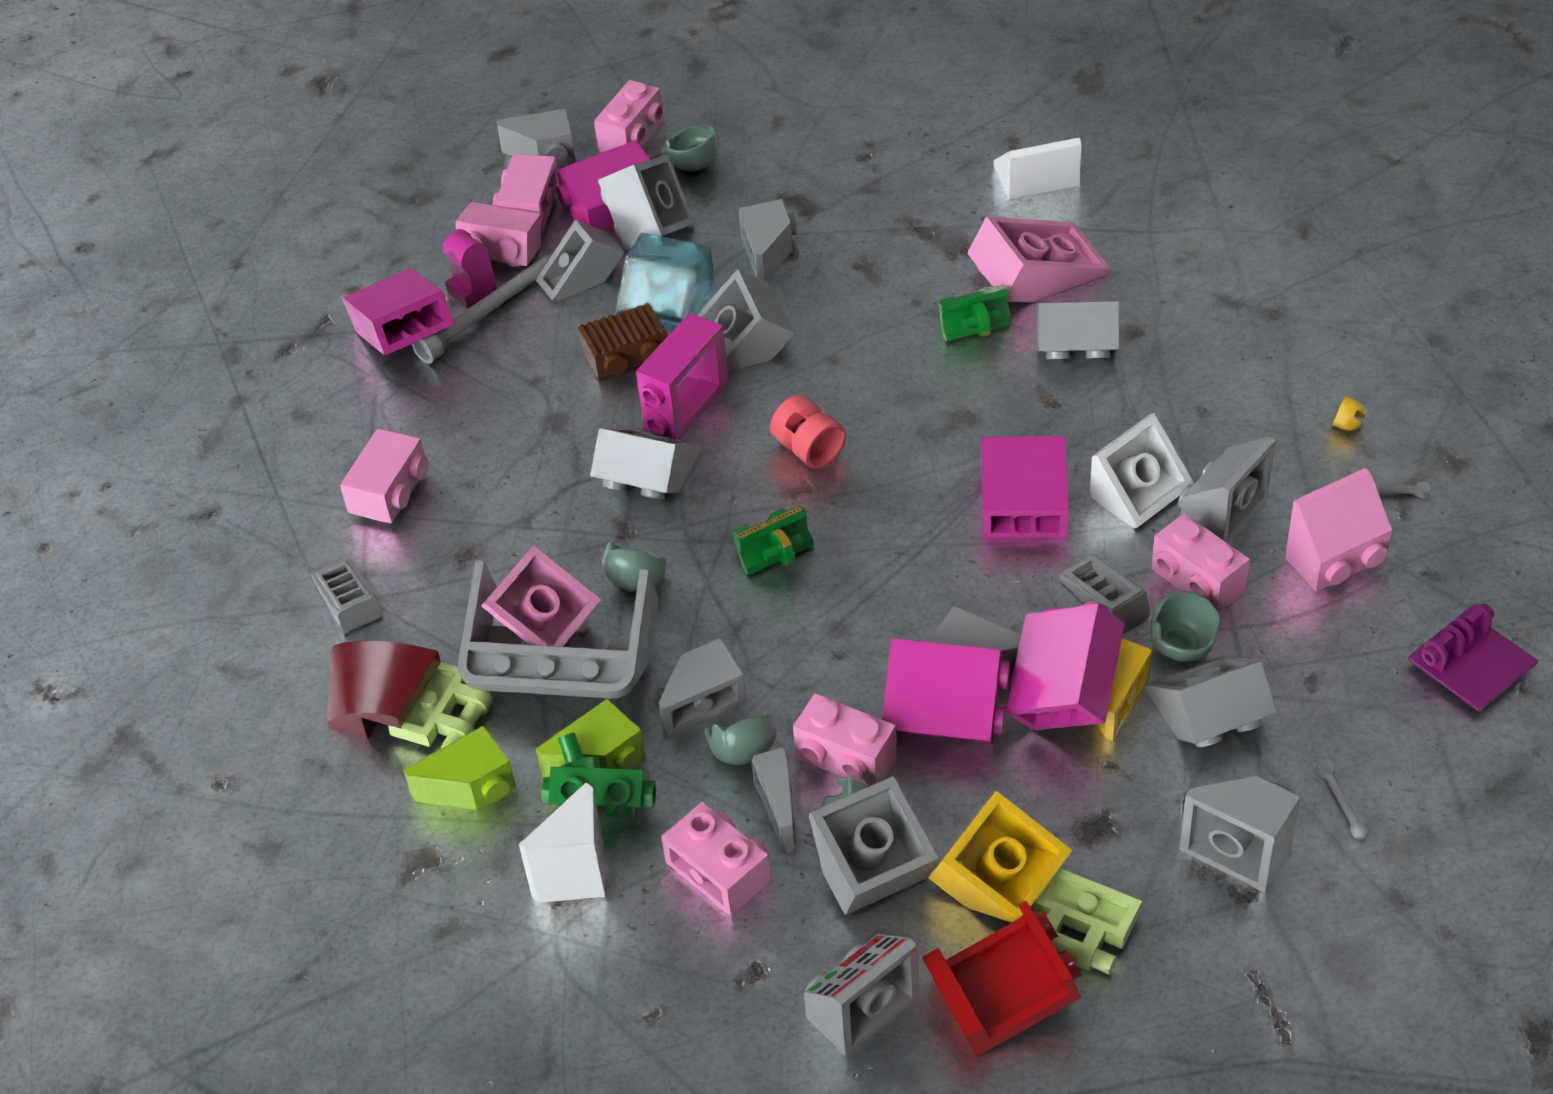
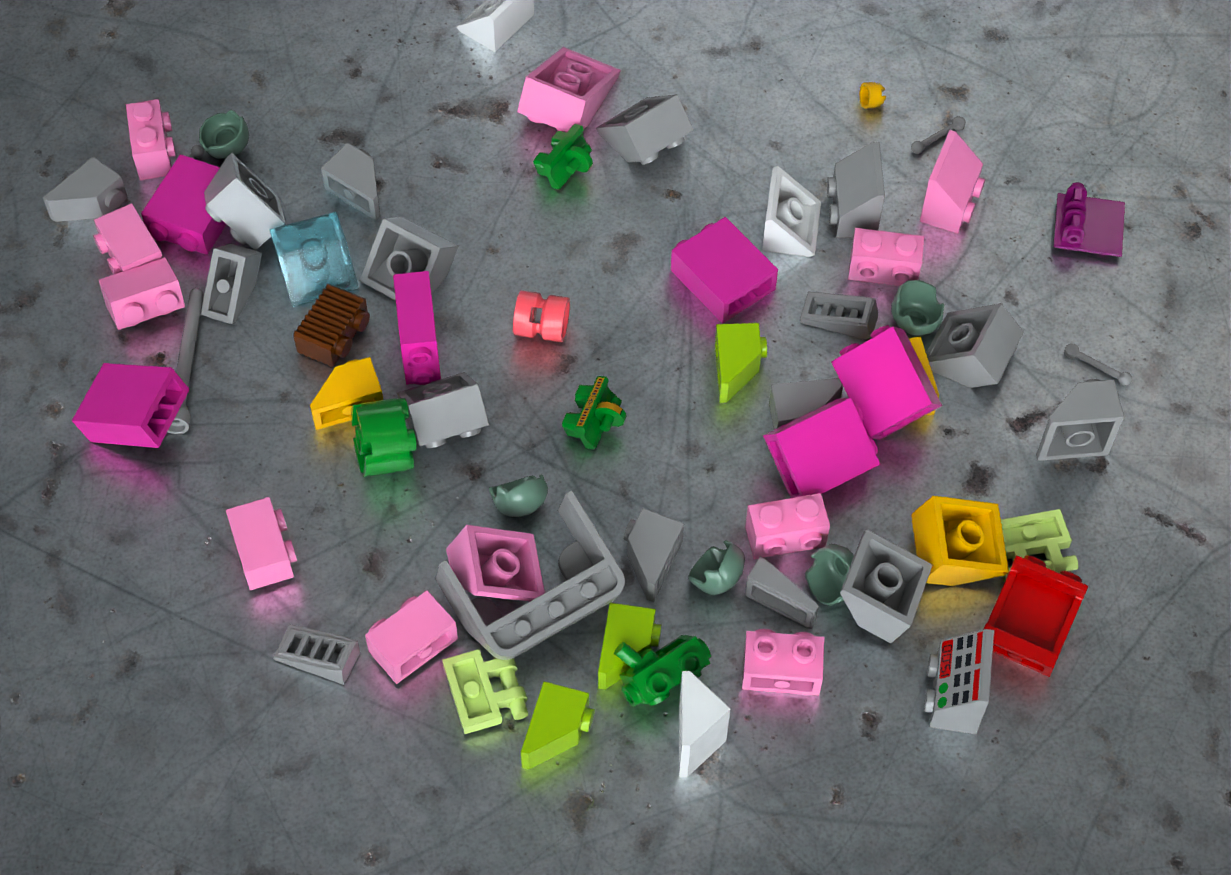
camera: 45 degrees left, 10 degrees up
dark red slope [327,641,441,739] -> none
dark pink leg [443,229,497,309] -> none
none -> yellow slope [310,357,383,430]
none -> green brick [351,398,416,477]
none -> bright pink brick [365,590,458,684]
none -> lime slope [715,323,767,403]

